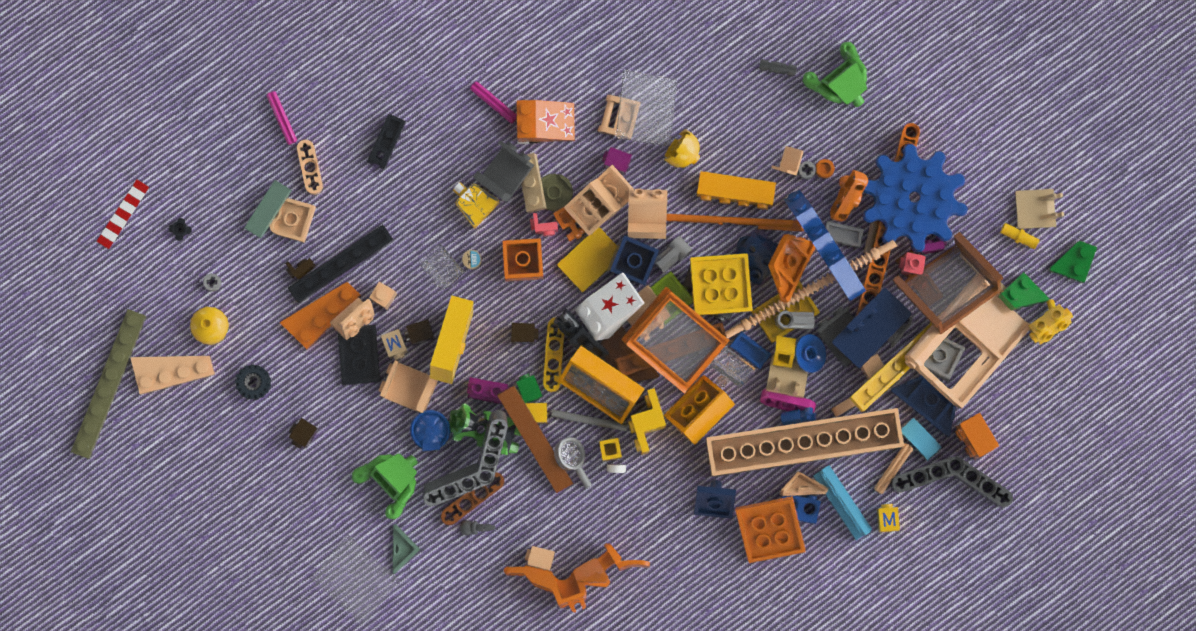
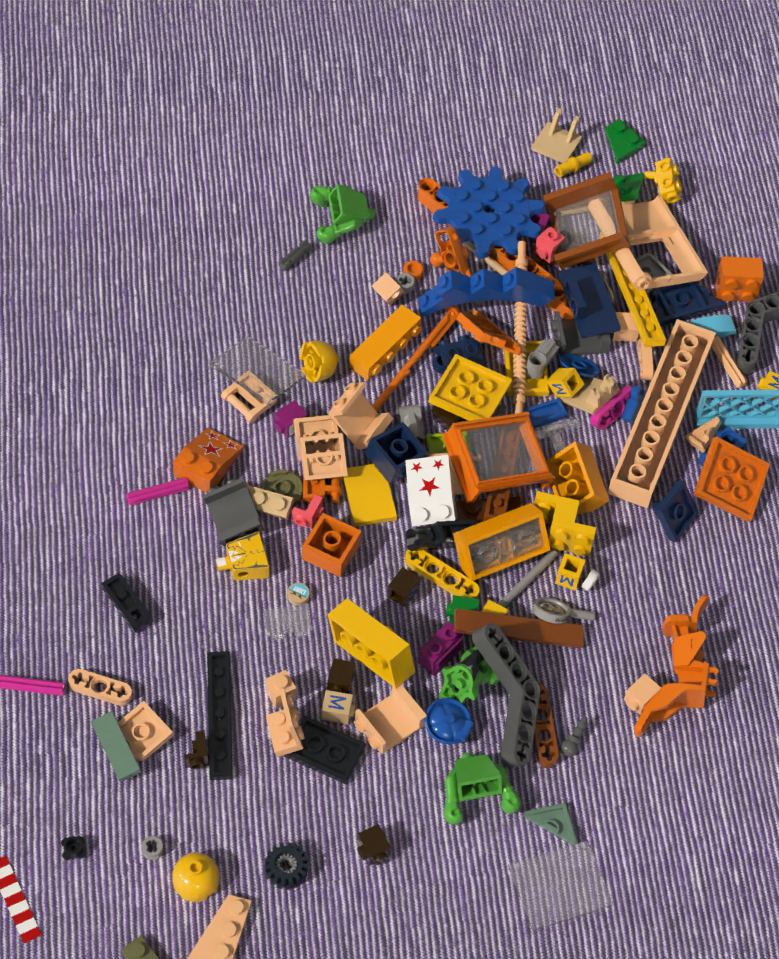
camera: 65 degrees left, 25 degrees down
orange wing [279,282,361,350] -> none

